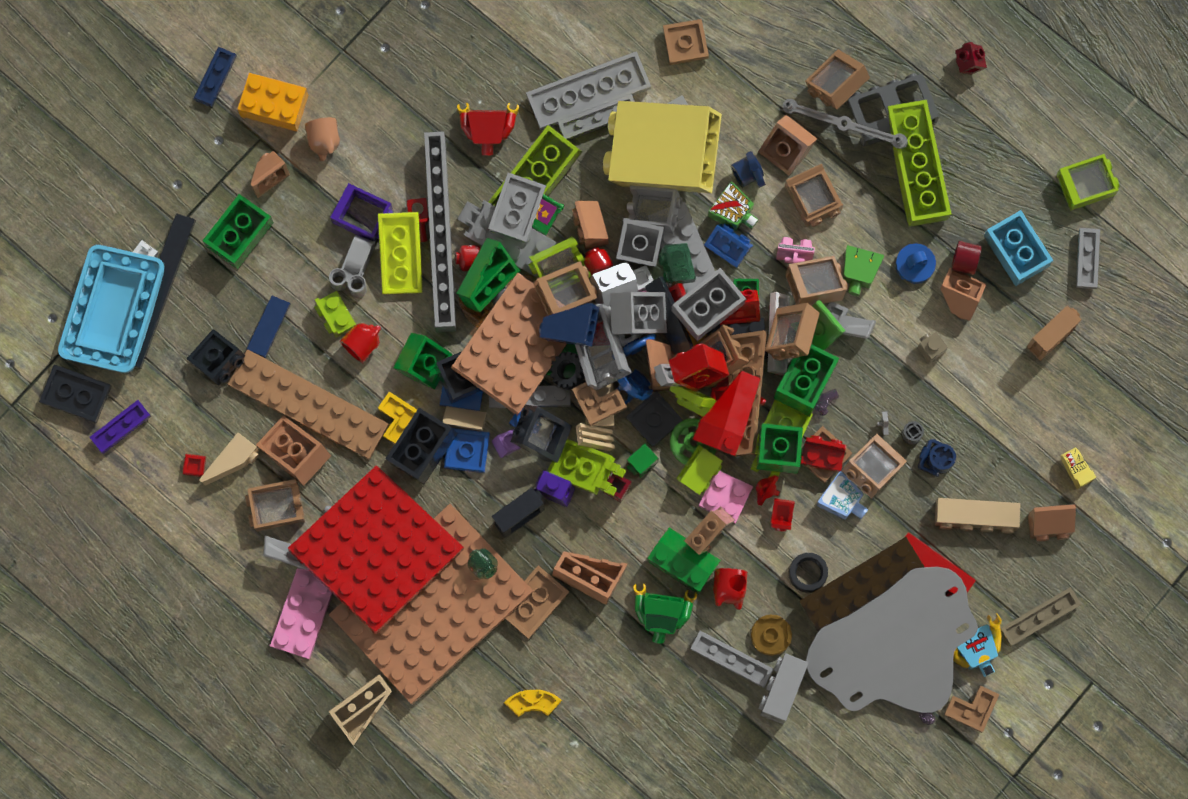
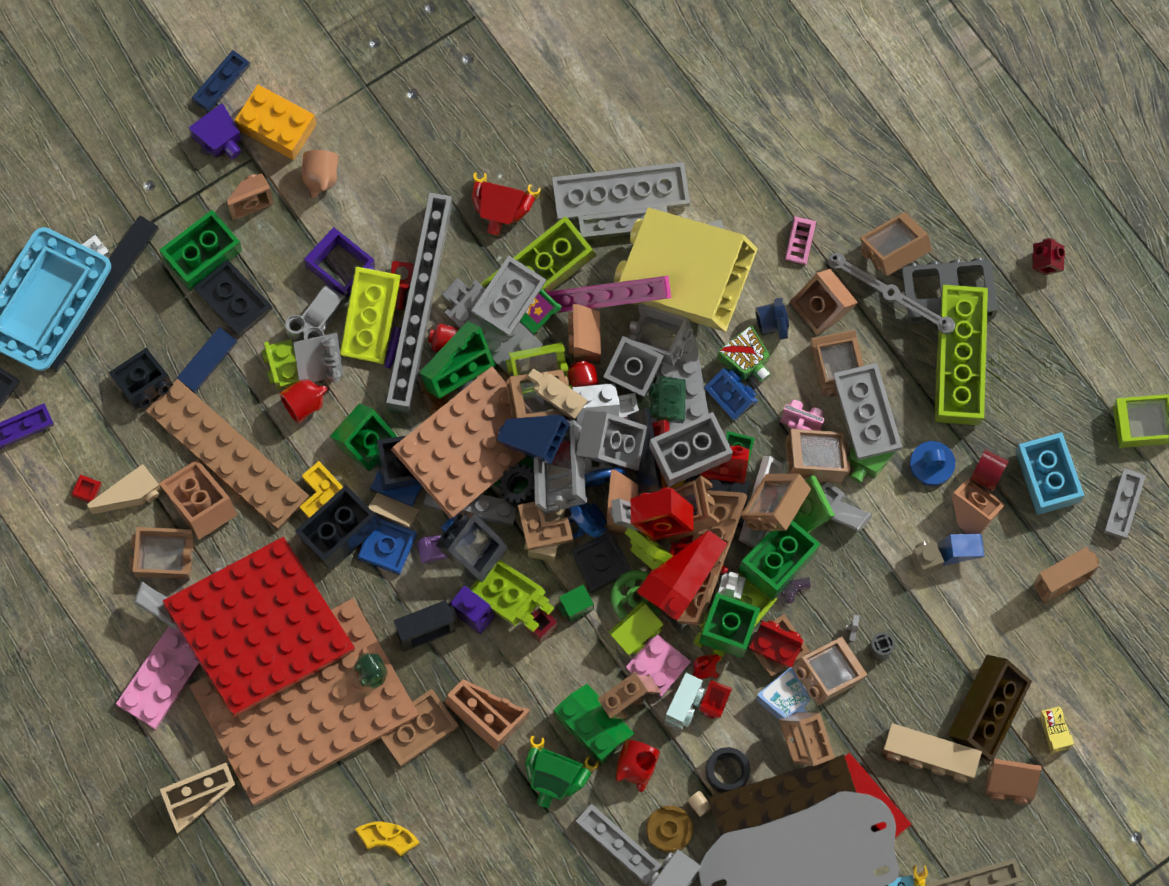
camera: 10 degrees right, 5 degrees down
tan tile [576,423,615,451] -> none
medium nougat plate [663,19,709,65] -> none
dark blue piece [918,439,956,477] -> none
none -> dark purple torso [189,103,241,159]
none -> black plate [194,259,273,337]
none -> light grey hinge [293,333,343,382]
none -> dark purple piece [384,326,402,368]
none -> tan hinge [527,368,588,420]
none -> dark pink tile [546,275,671,313]
none -> light aqua piece [664,673,705,732]
none -> tan hinge [687,791,712,818]
none -> white tile [718,572,746,601]
none -> medium nougat window [779,712,835,766]
none -> bright pink slope [785,216,816,265]
none -> light grey plate [833,363,902,461]
none -> slope [937,534,985,566]
none -> dark brown slope [947,655,1032,762]

